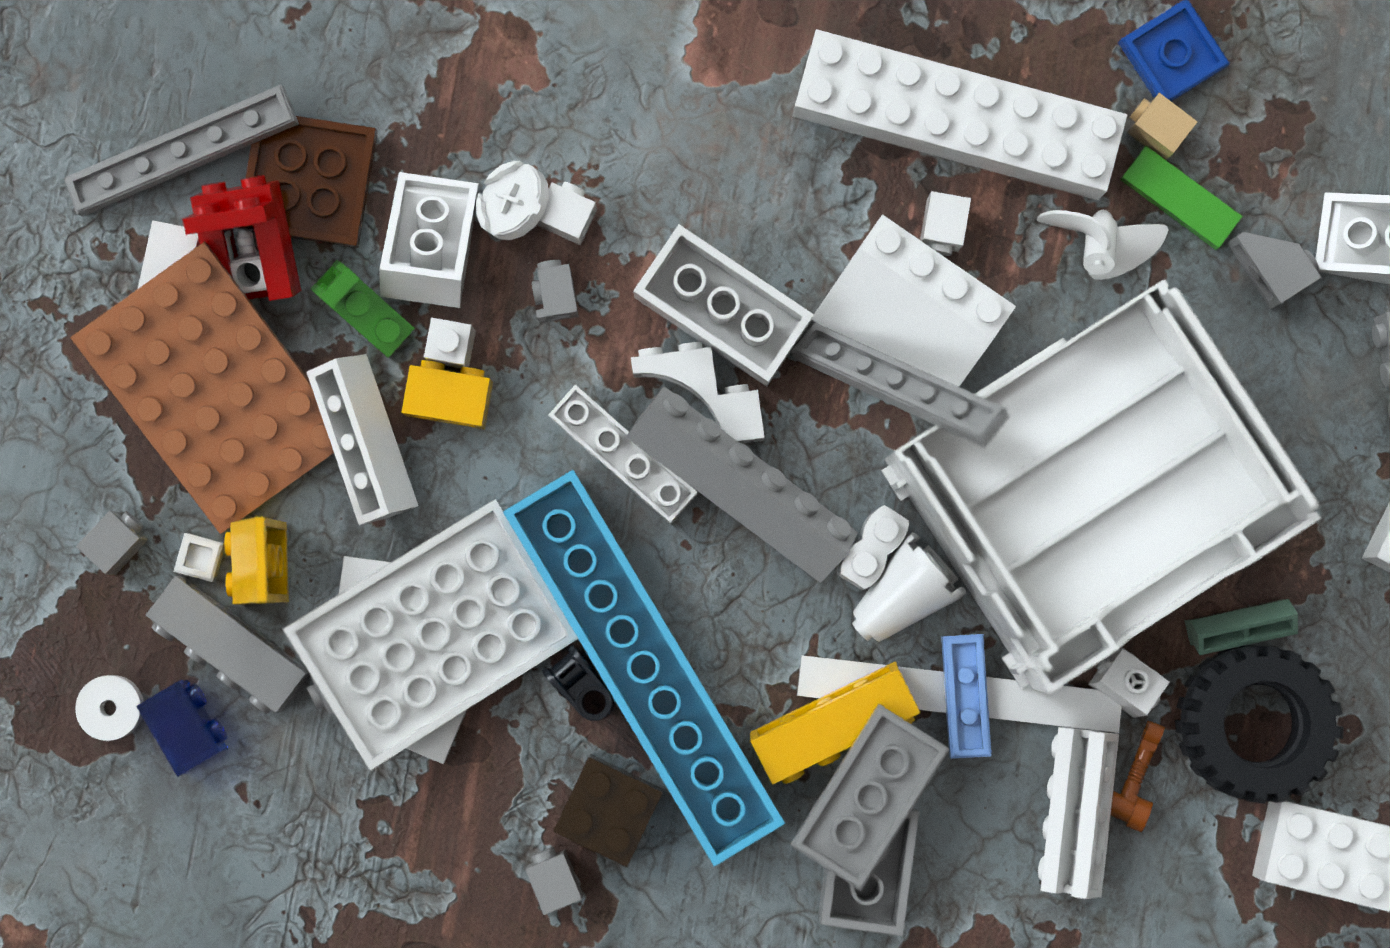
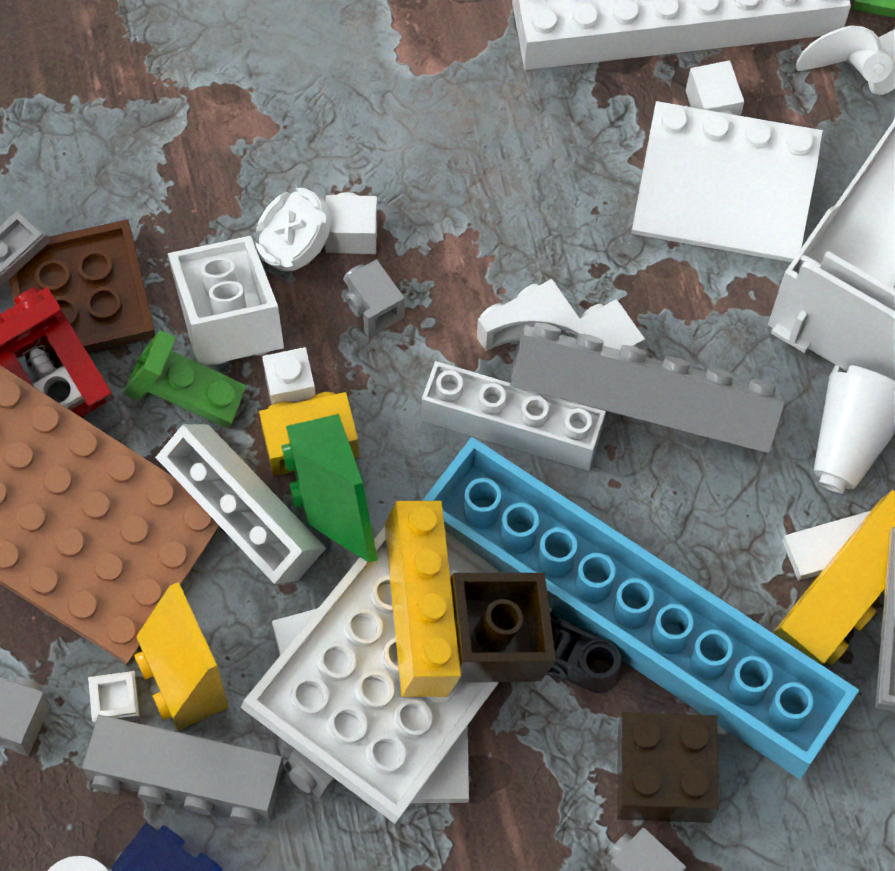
camera: 20 degrees left, 20 degrees down
white brick [633,224,814,387] -> none
light grey tile [791,323,1009,448] -> none
white brick [837,505,909,590] -> none
none -> green slope [281,414,378,562]
none -> yellow brick [385,501,461,697]
none -> dark brown brick [450,573,556,683]

